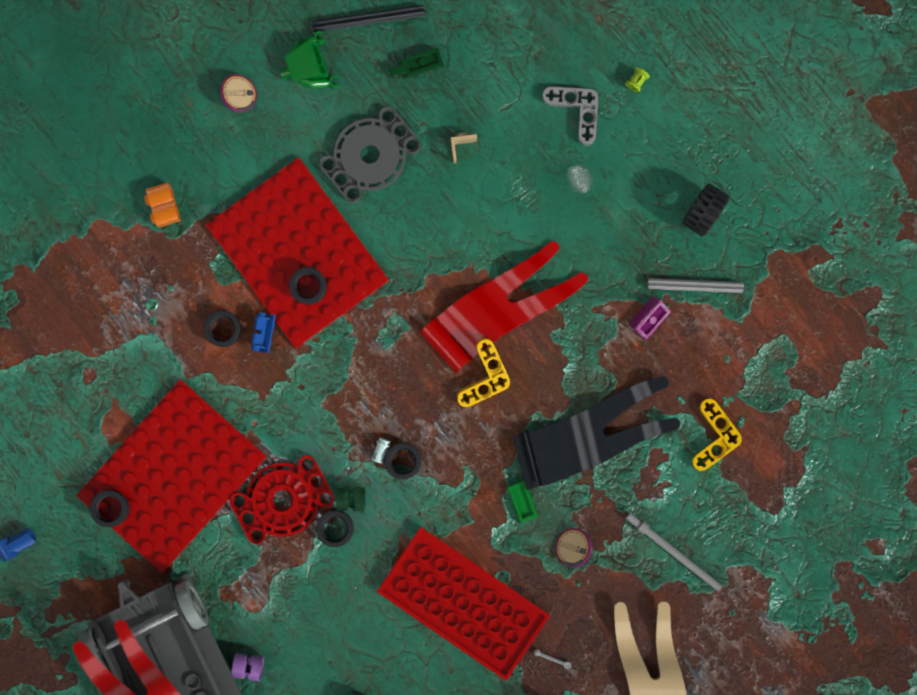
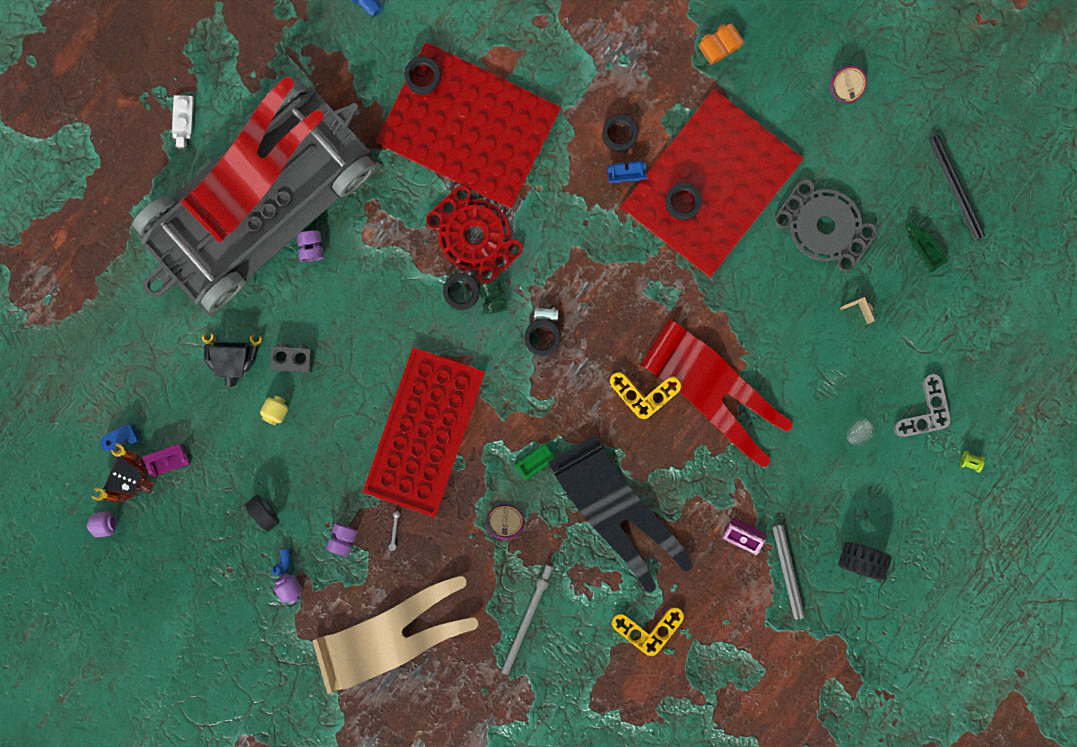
camera: 70 degrees right, 0 degrees up
green torso [280,31,339,89] -> none

